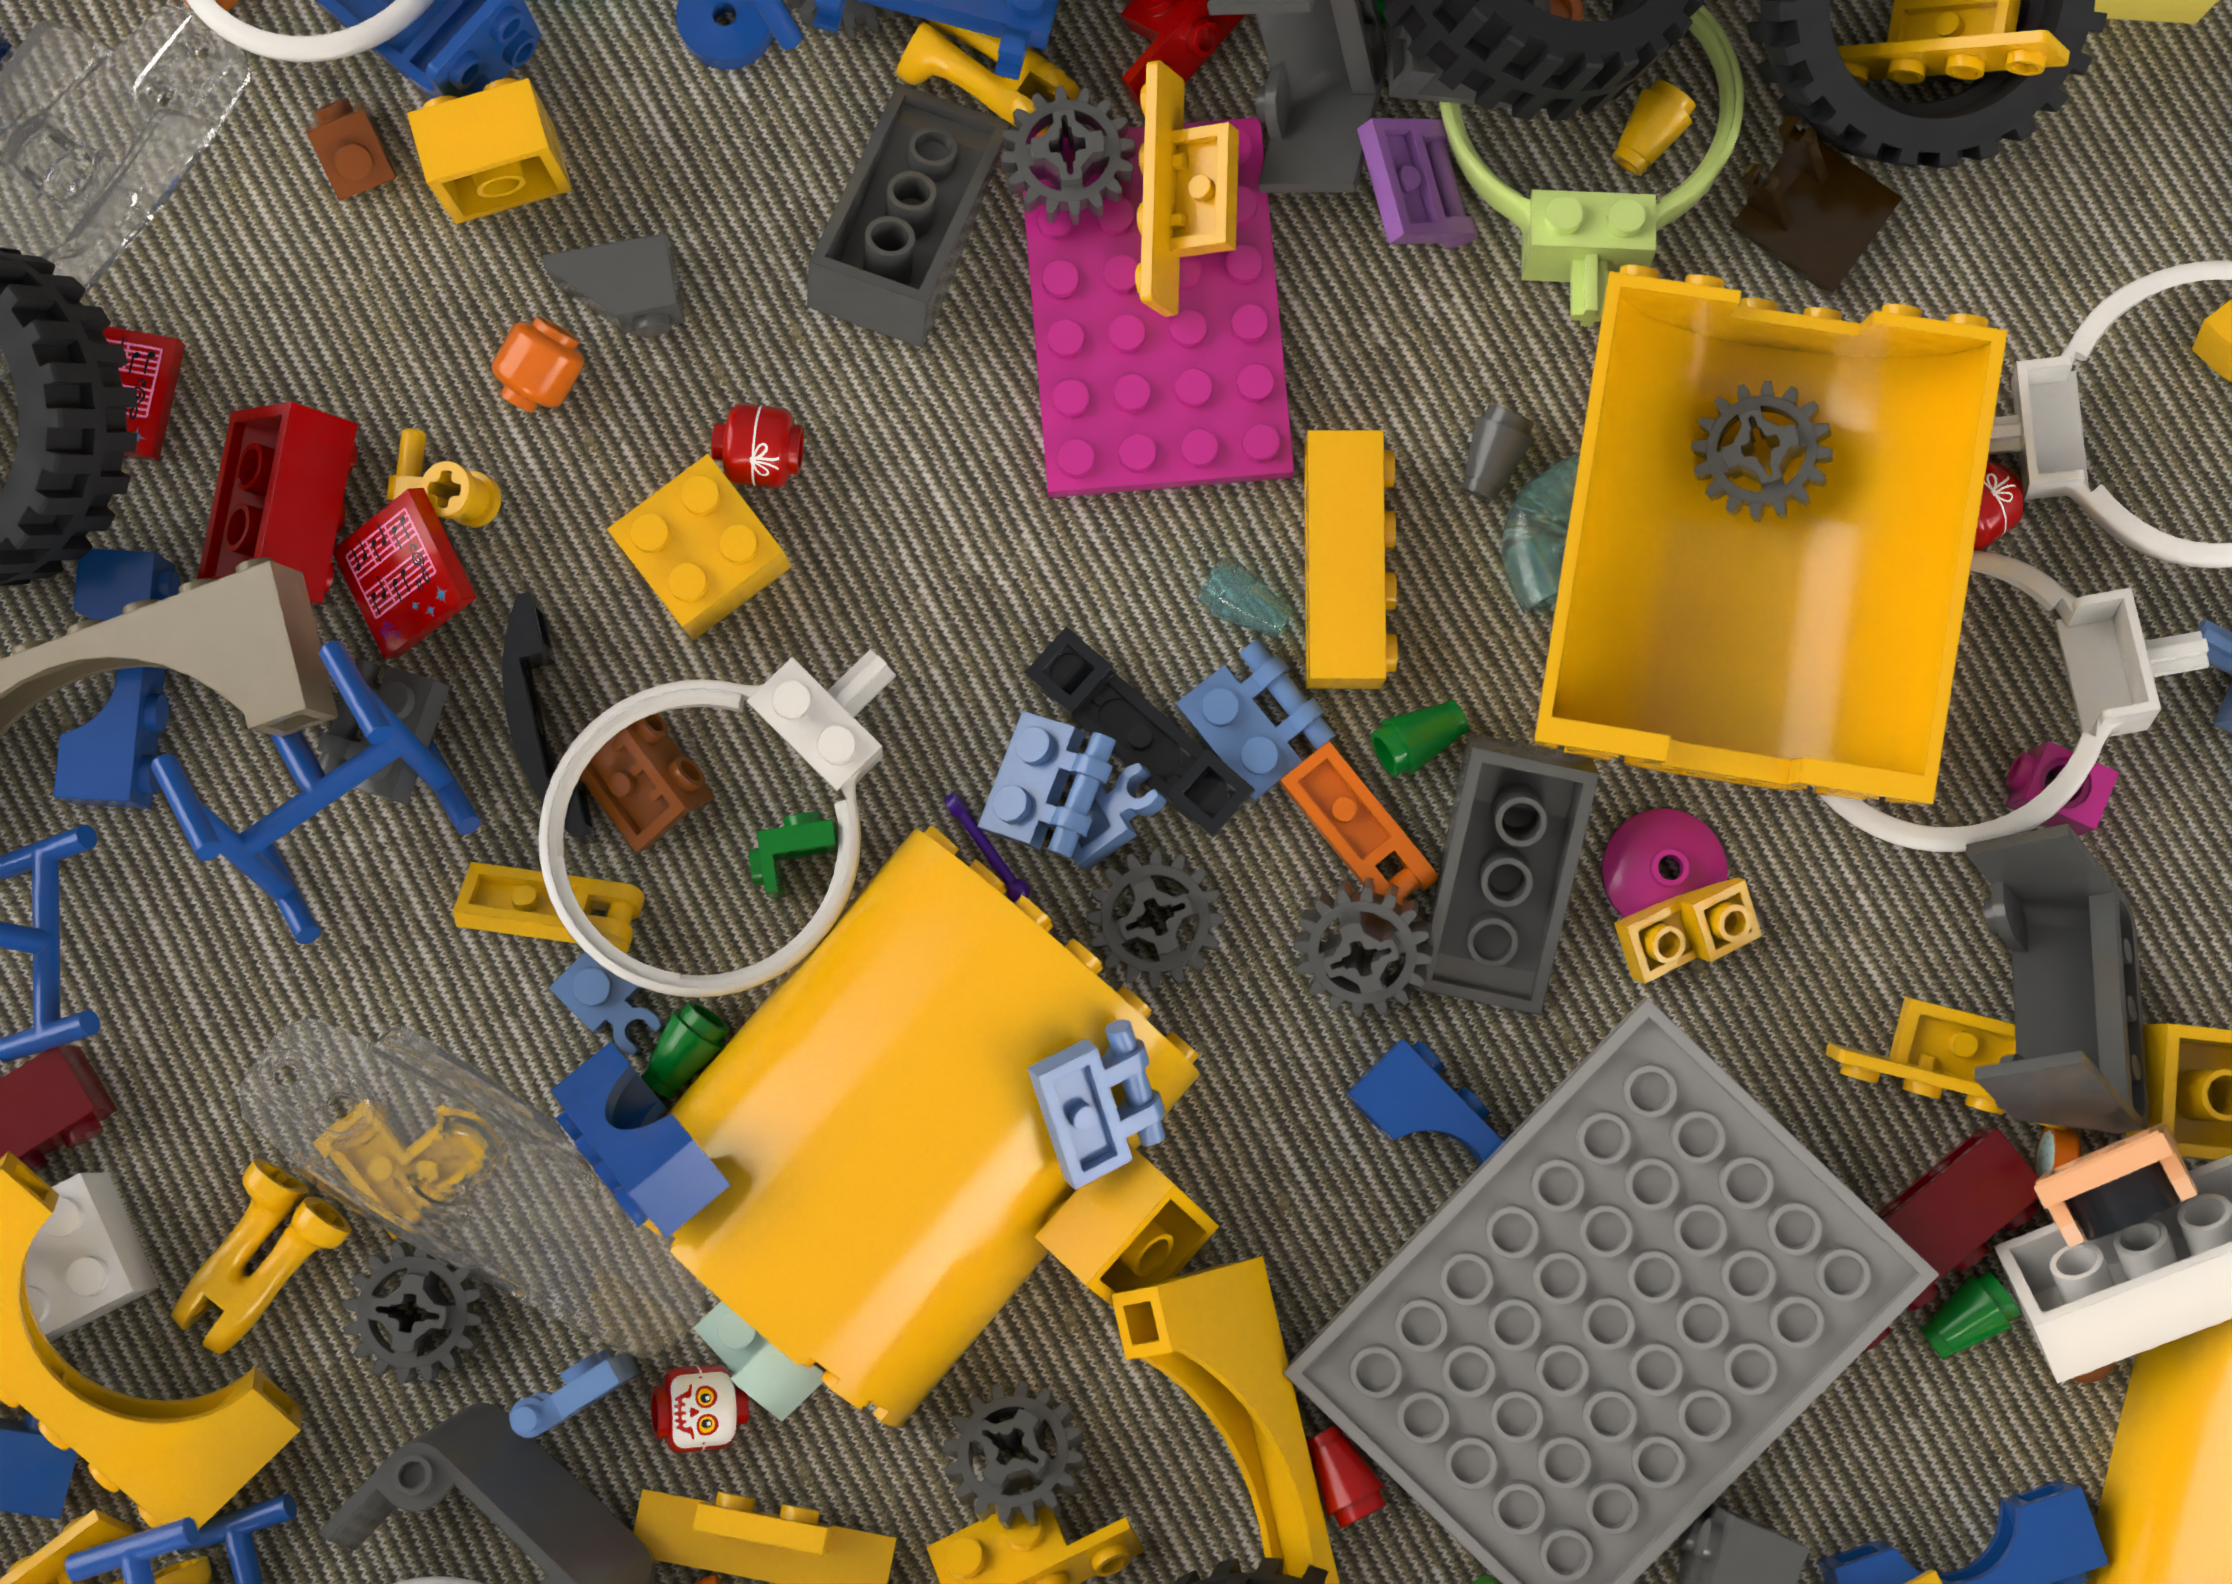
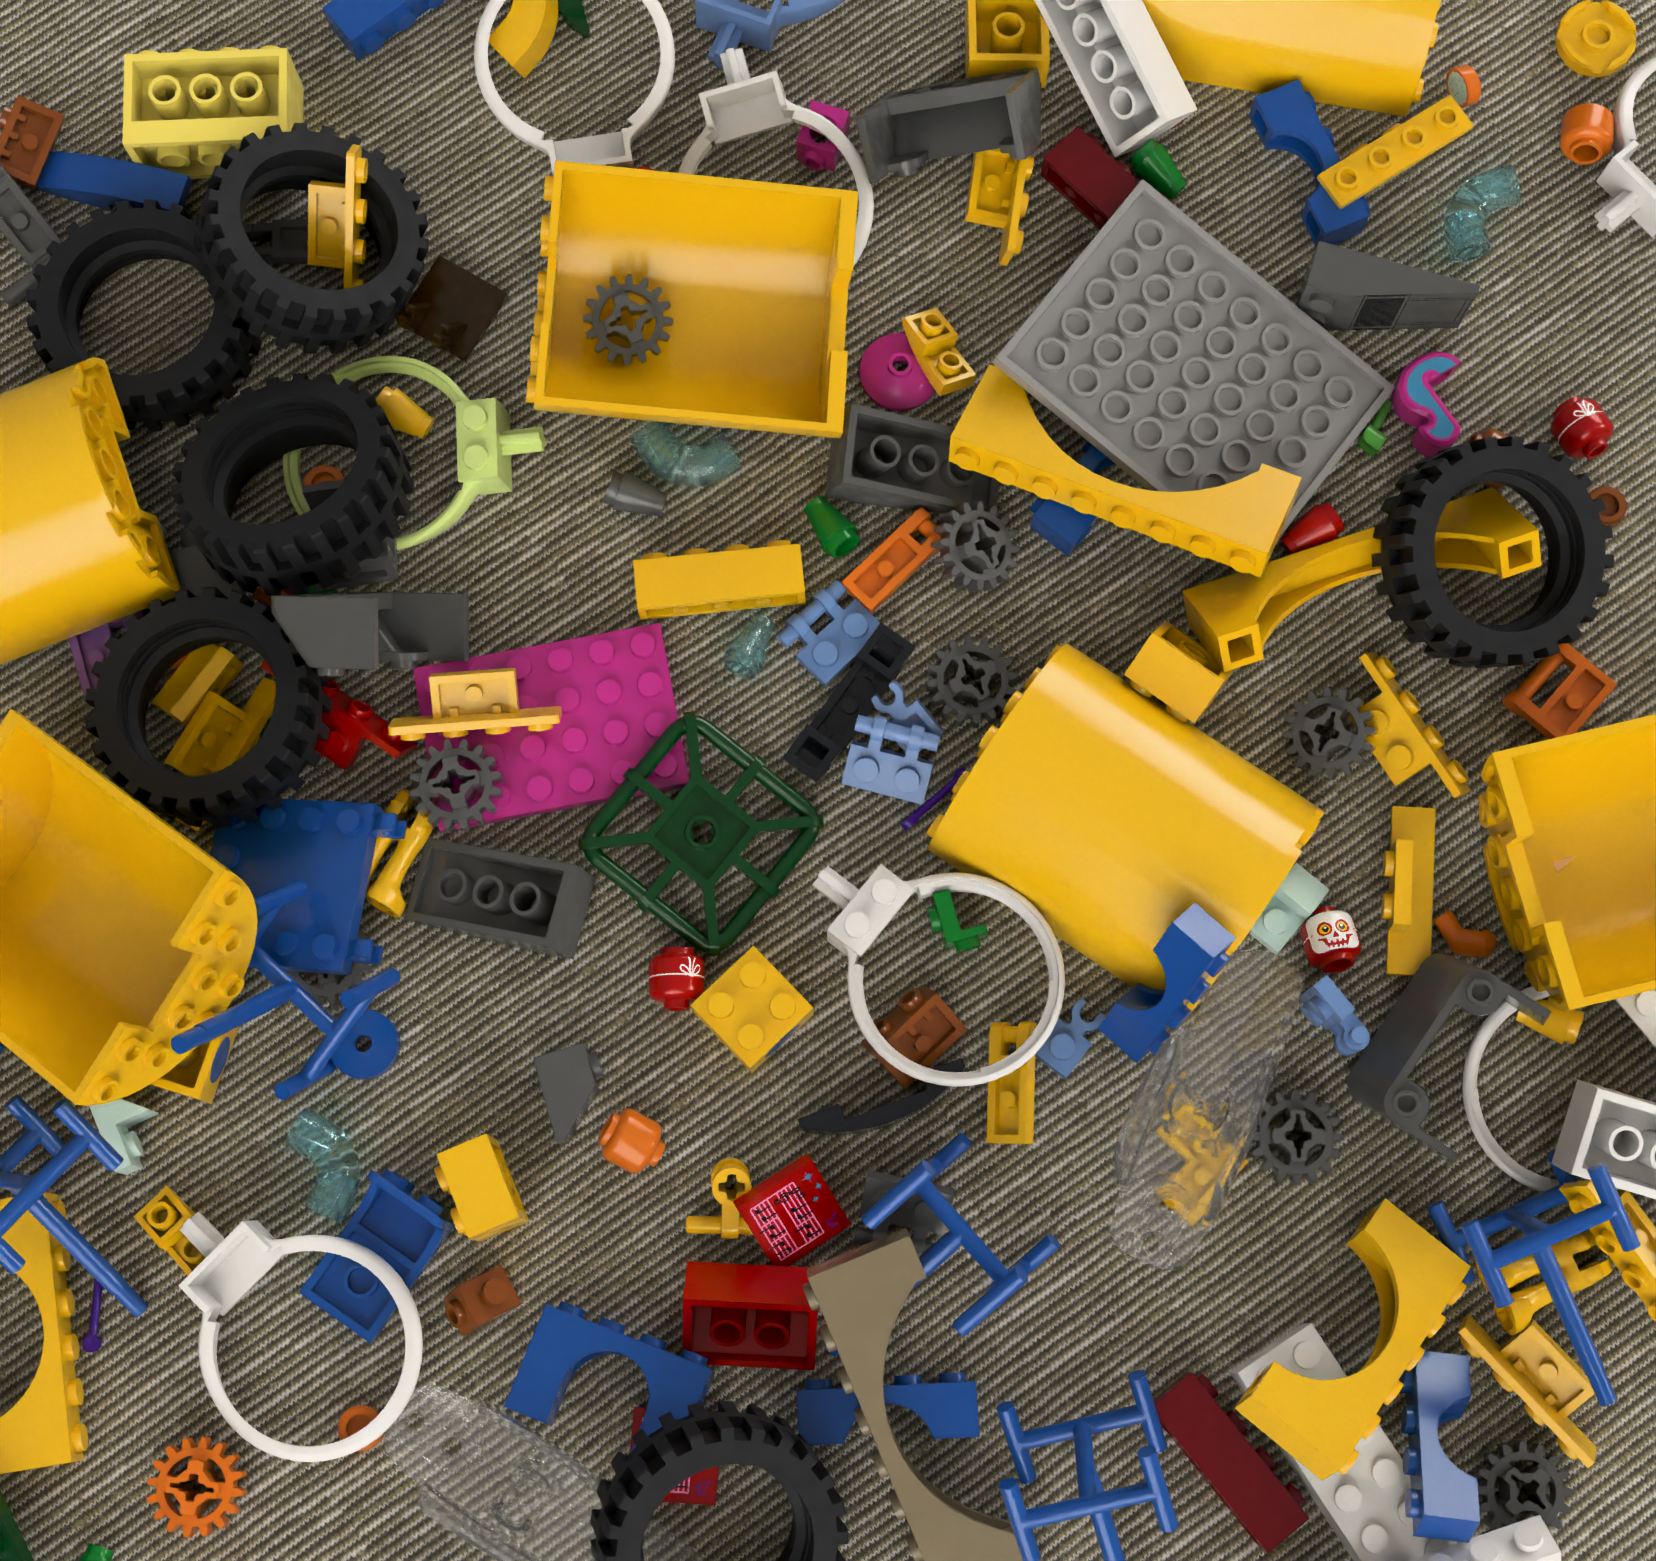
camera: 95 degrees left, 5 degrees down
yellow piece [170,1158,352,1355] -> none
green cone [641,1000,730,1098] -> none
medium blue plate [1027,1019,1165,1190] -> none
medium lavender plate [1357,118,1478,248] -> none
piece [2034,1122,2198,1248] -> none
orange tile [2034,1127,2081,1178] -> none
none -> blue arch [504,1301,715,1453]
none -> dark green plate [578,711,824,957]
none -> yellow arch [948,364,1302,578]

